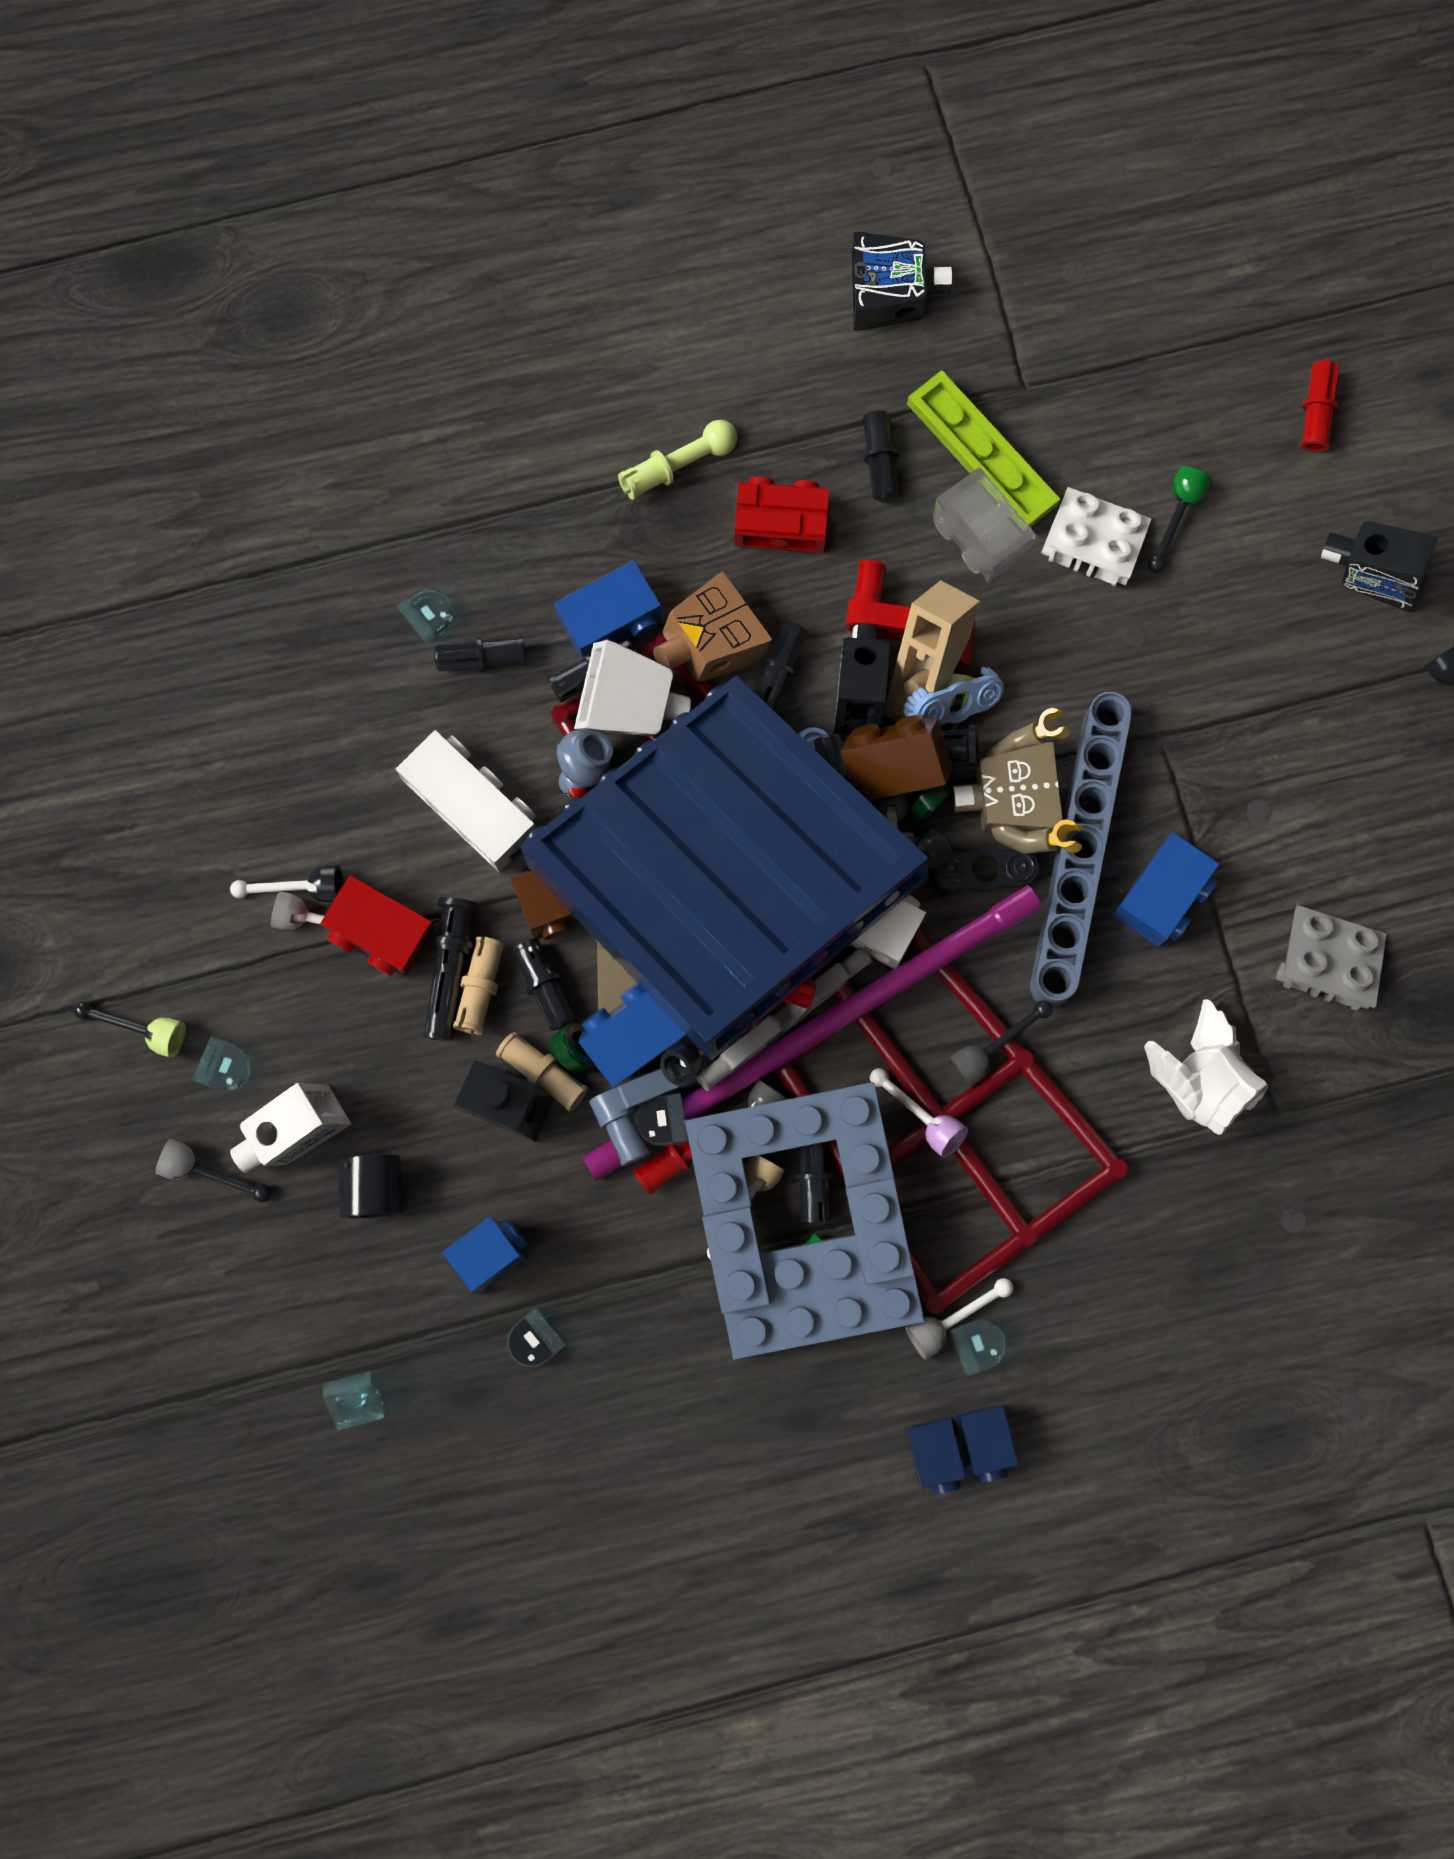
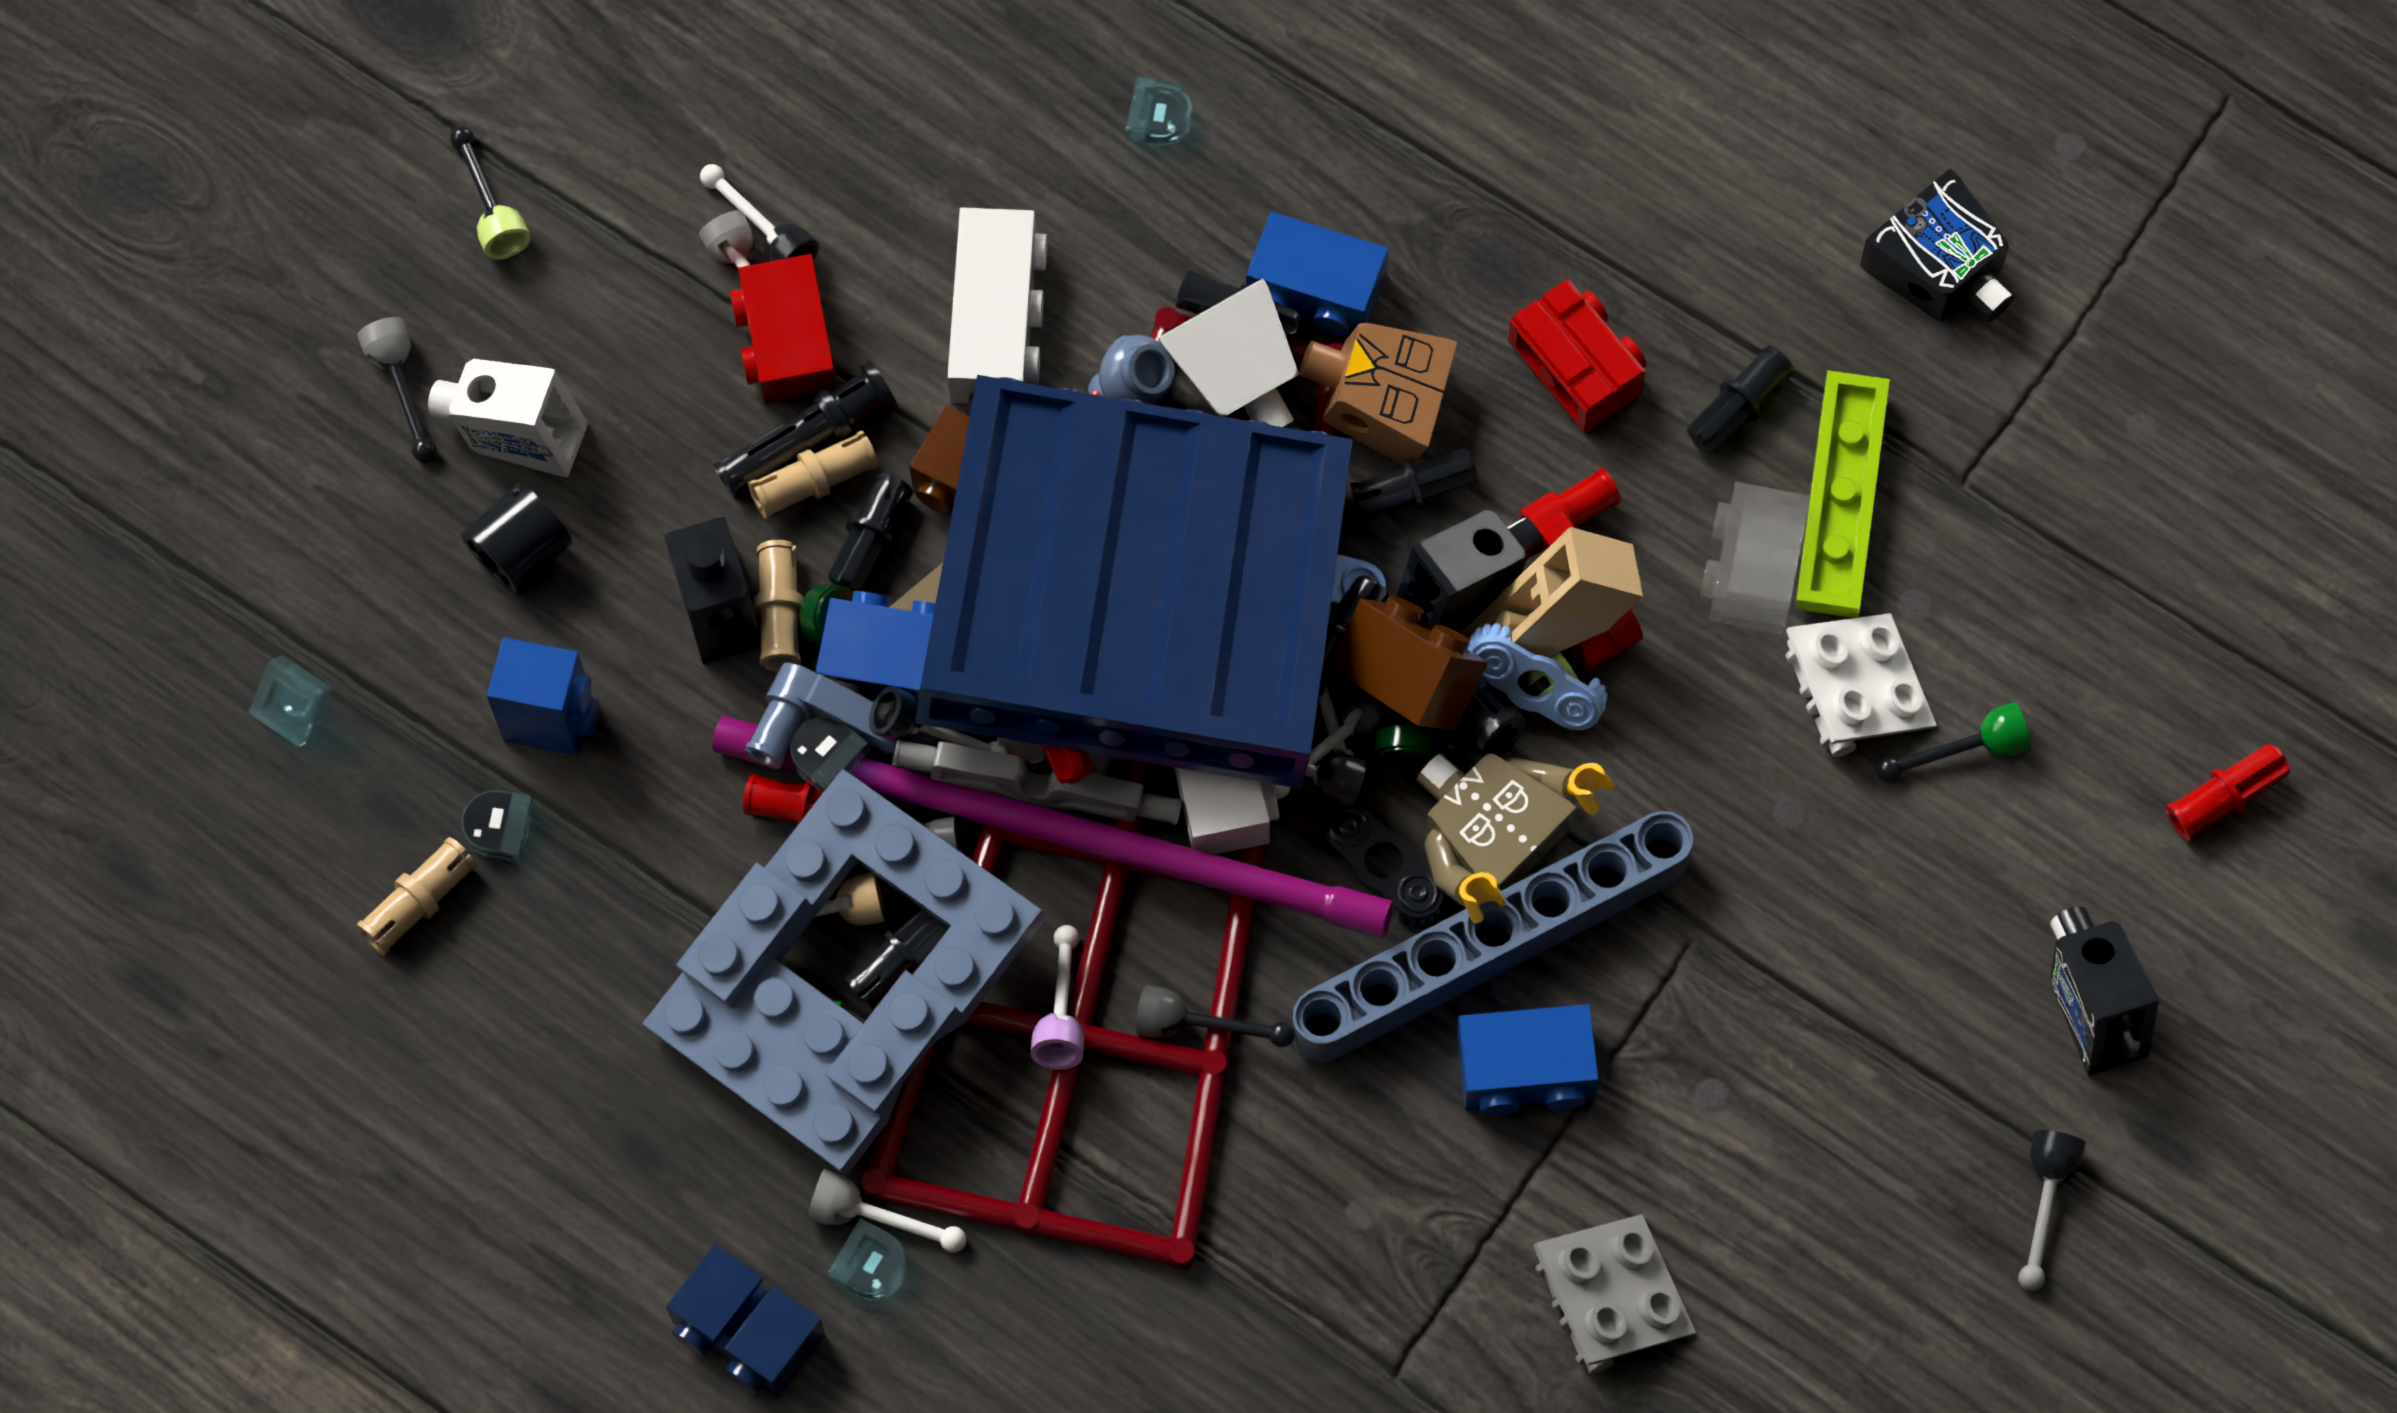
camera: 50 degrees right, 10 degrees down
clear light blue tile [192,1036,250,1092] -> none
black axle [434,636,526,673] -> none
yellowish green pin [618,420,738,500] -> none
white helmet [1144,999,1269,1135] -> none
none -> tan pin [355,837,477,955]

